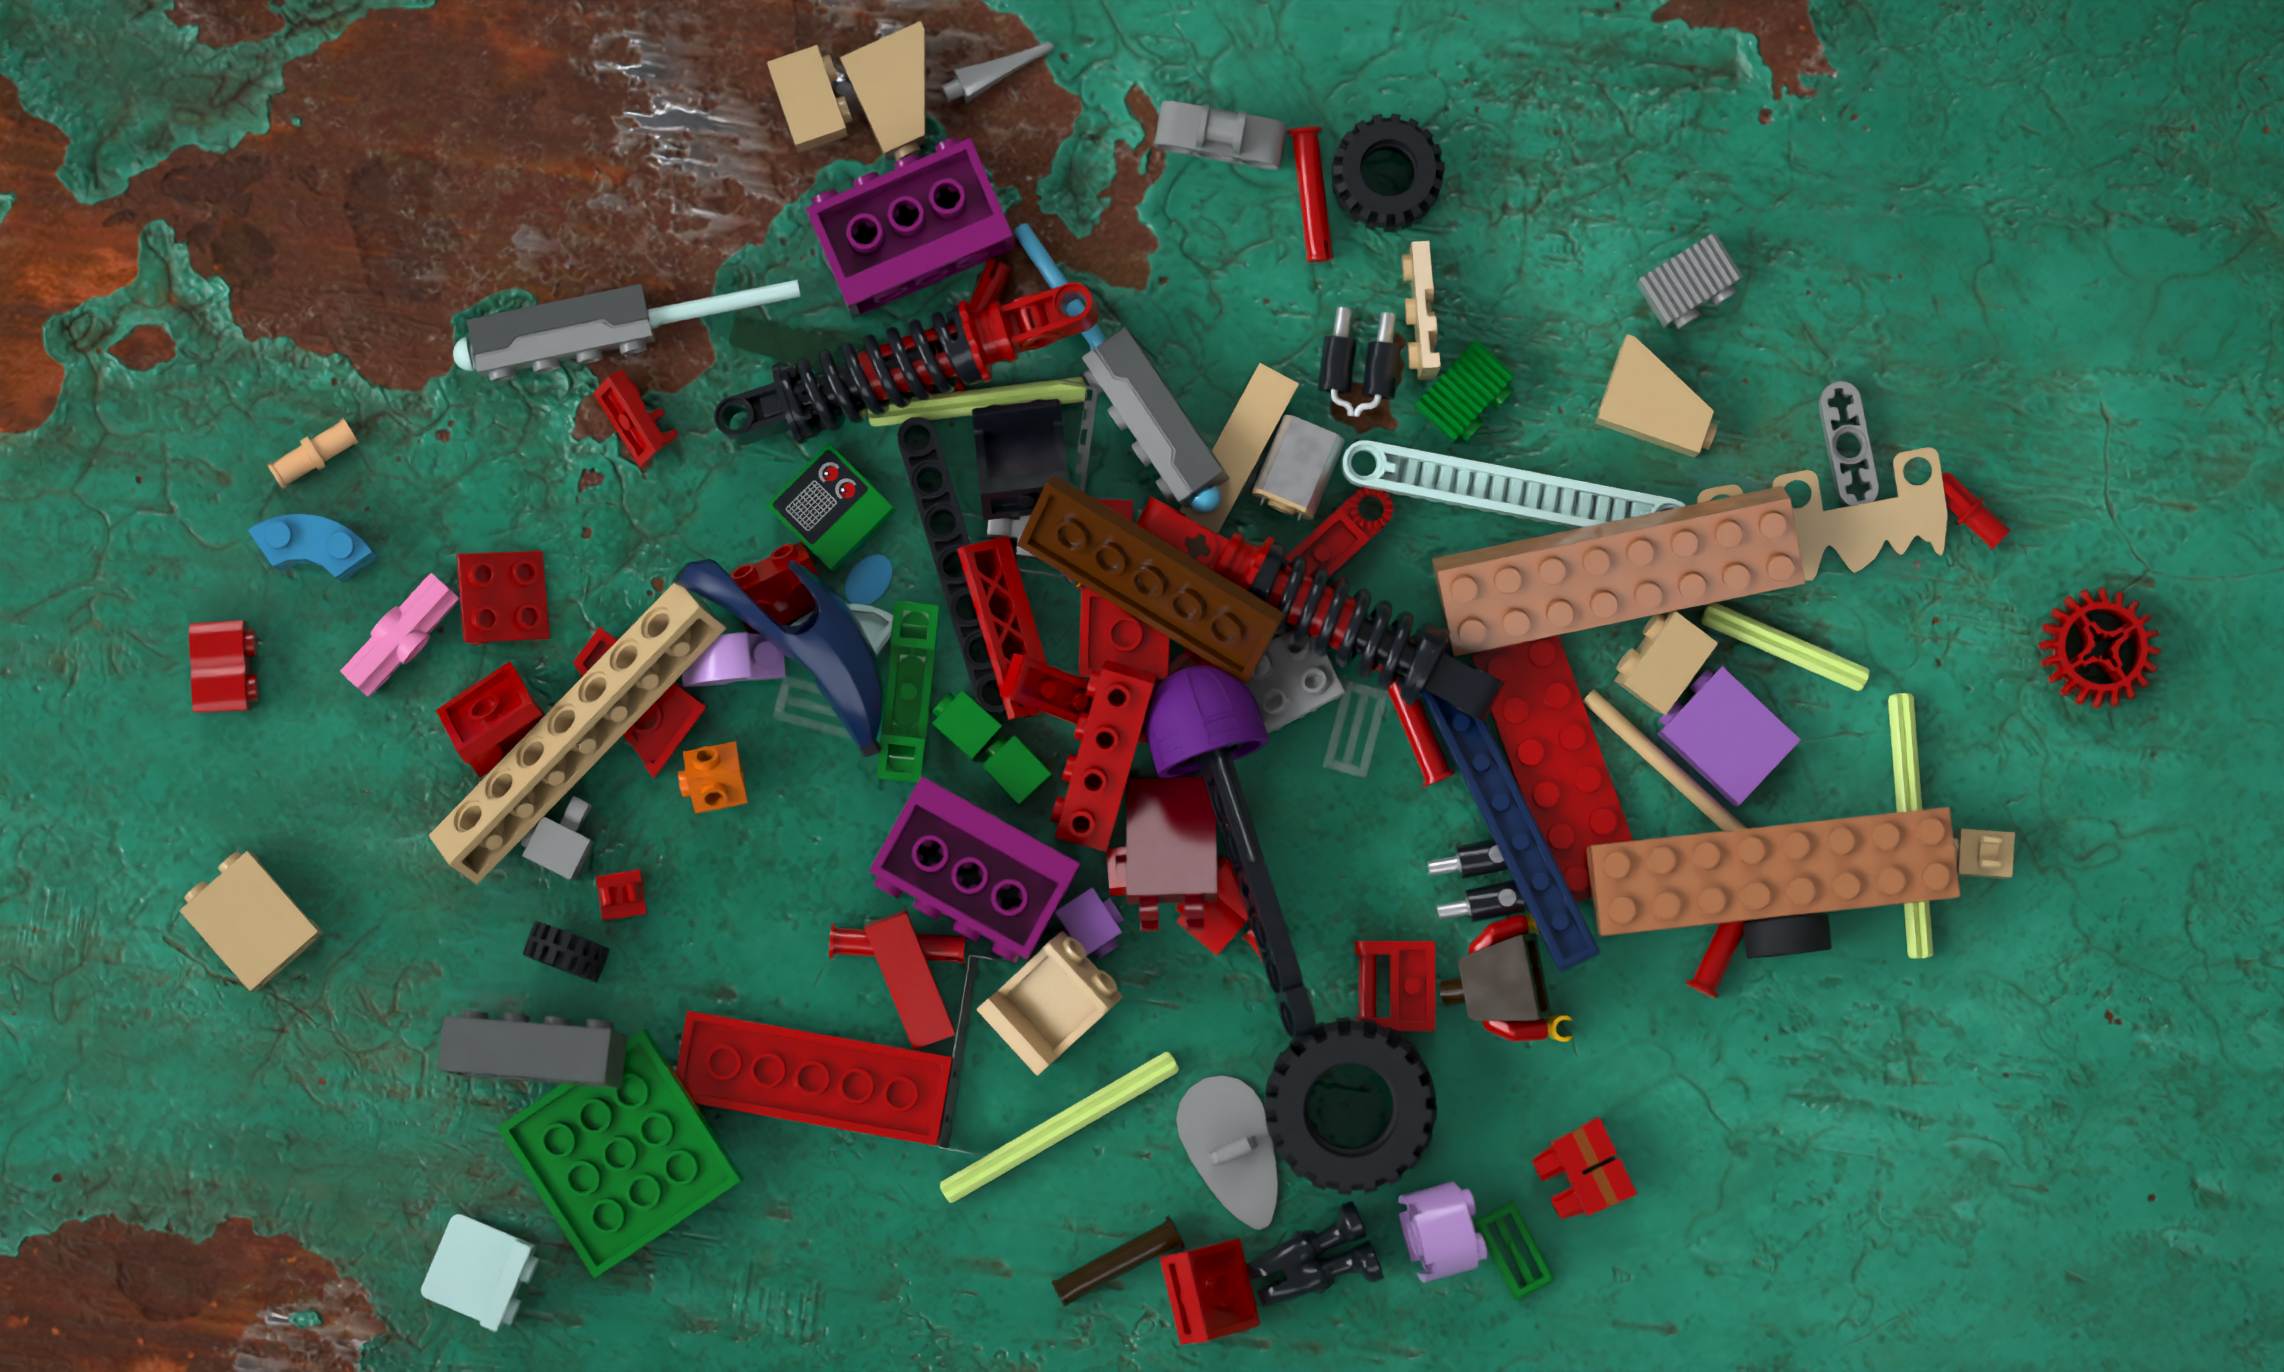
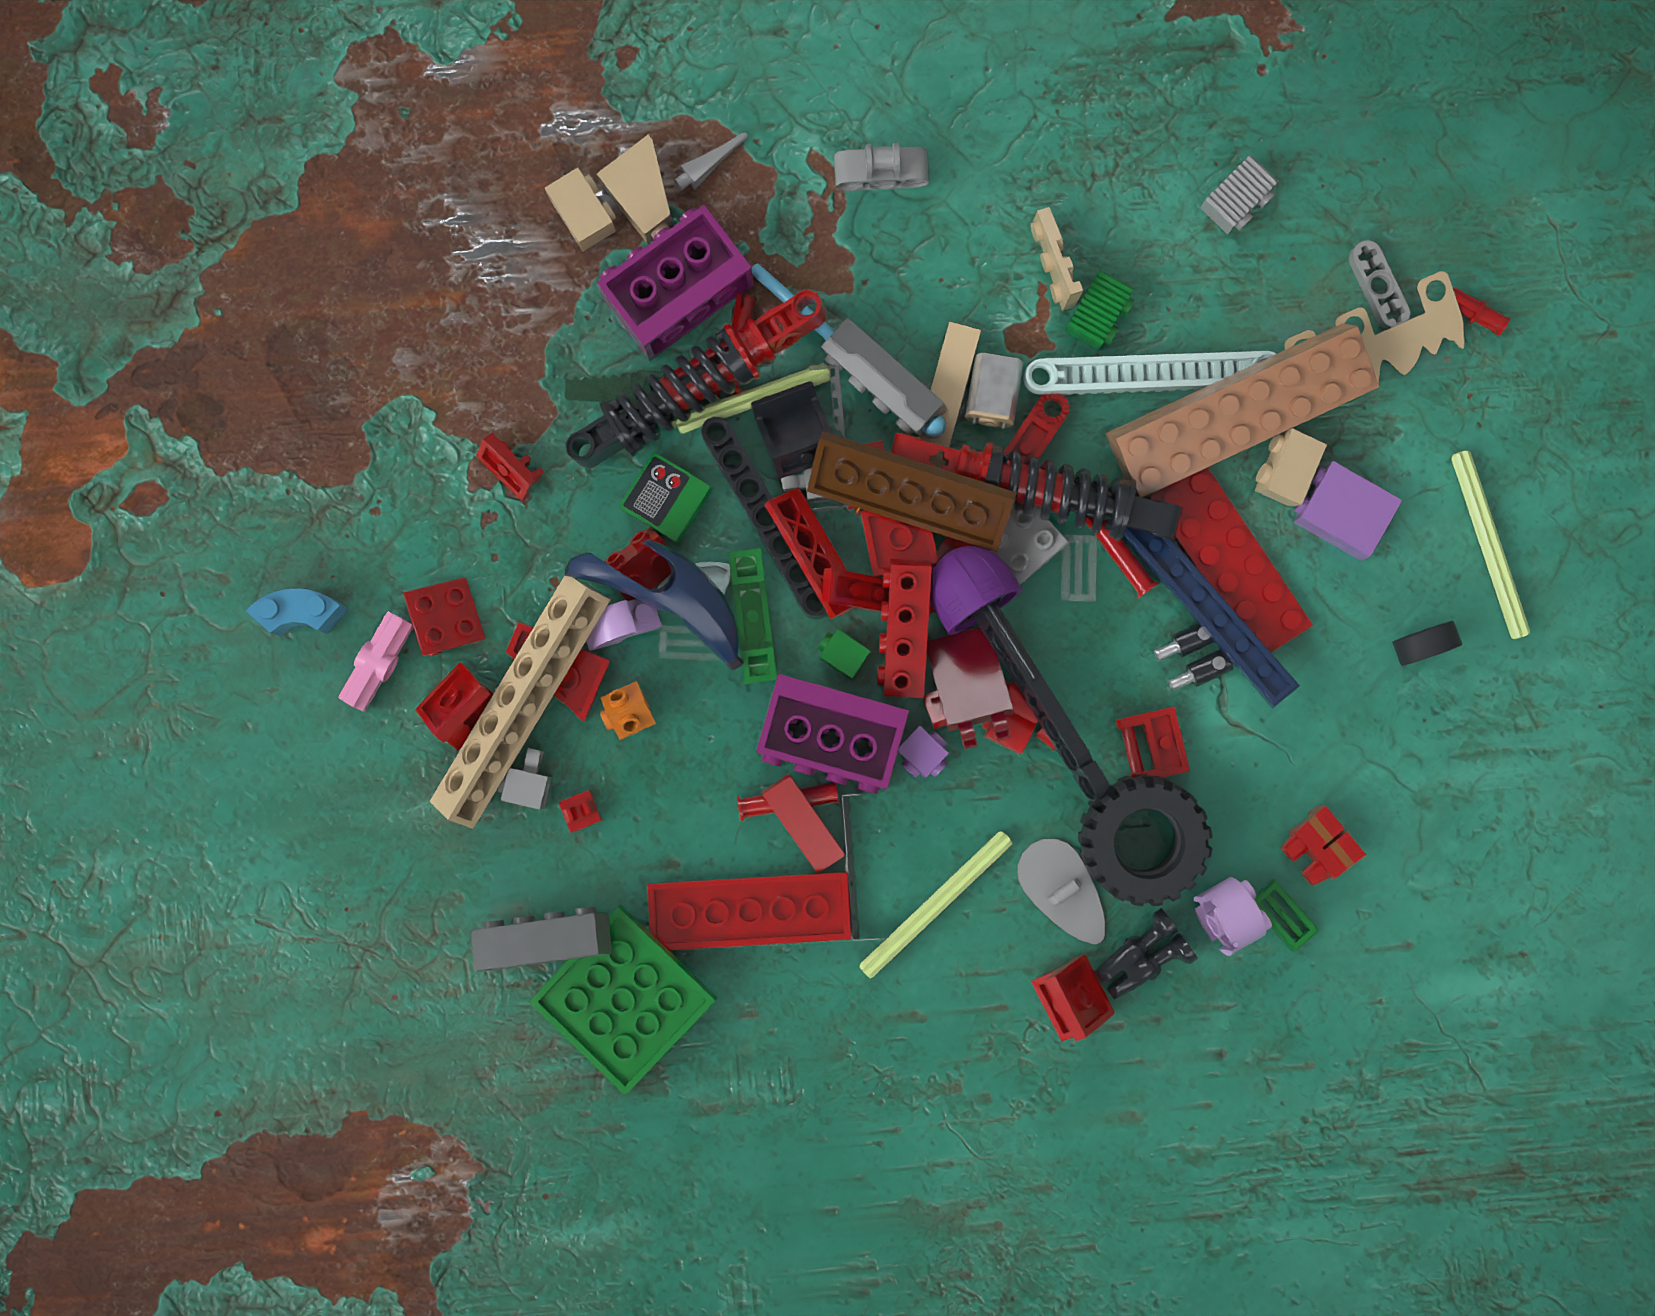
camera: 15 degrees left, 0 degrees up
tan panel [179,851,324,992] -> none
red brick [189,620,260,714] -> none
light nougat pin [267,418,359,489] -> none
light aqua bracket [421,1214,539,1332] -> none
piece [453,280,801,382] -> none
black tyre [522,921,610,983] -> none
dark azure sticker [845,554,892,605] -> none
green brick [932,690,1003,762] -> none
tan panel [976,931,1123,1076] -> none
dark brown pin [1051,1215,1185,1307] -> none
red pin [1287,126,1334,263] -> none
black piece [1318,307,1401,417] -> none
black tyre [1331,113,1445,232] -> none
dark brown torso [1440,912,1573,1042] -> none
tan bar [1583,689,1747,831] -> none
nougat brick [1586,807,1960,937] -> none
tan slope [1595,334,1717,458] -> none
red pin [1685,921,1750,999] -> none
yellowish green axle [1701,602,1870,691] -> none
tan brick [1953,829,2015,879] -> none
red gear [2038,588,2161,709] -> none

